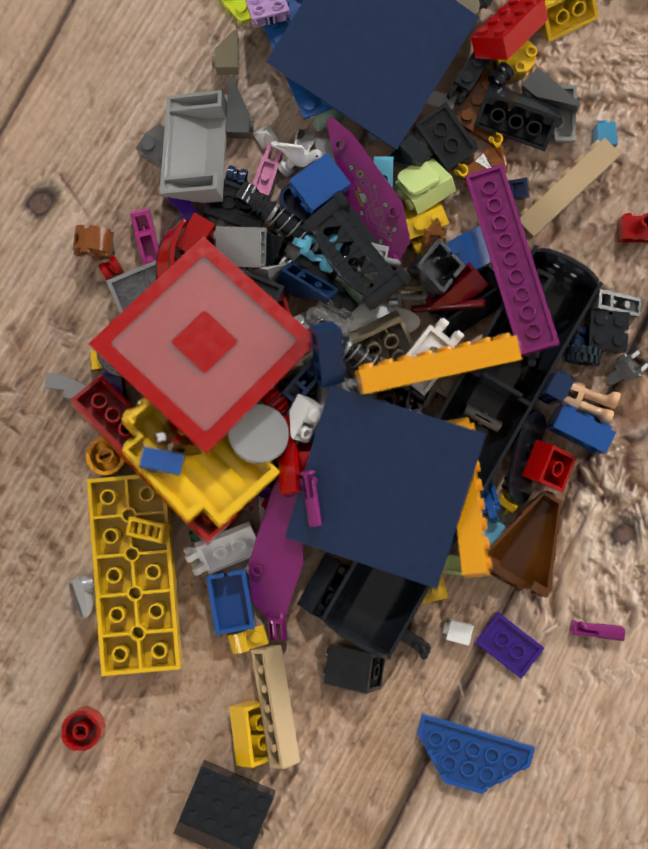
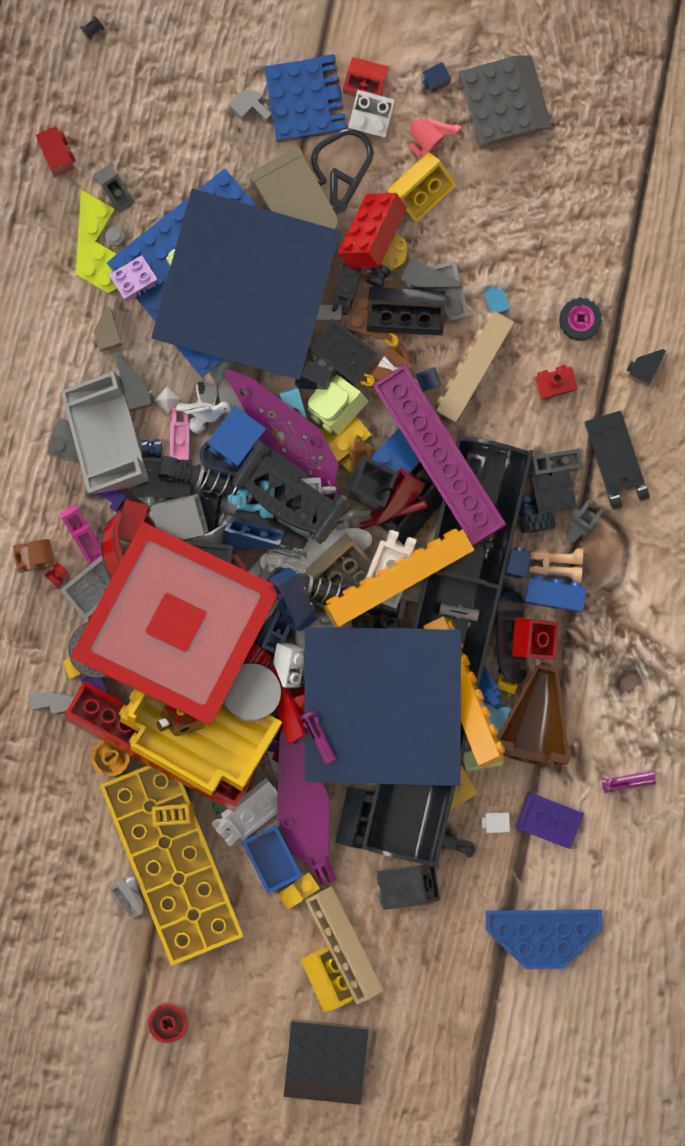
camera: 25 degrees left, 0 degrees up
blue tile [139,446,184,476] -> none

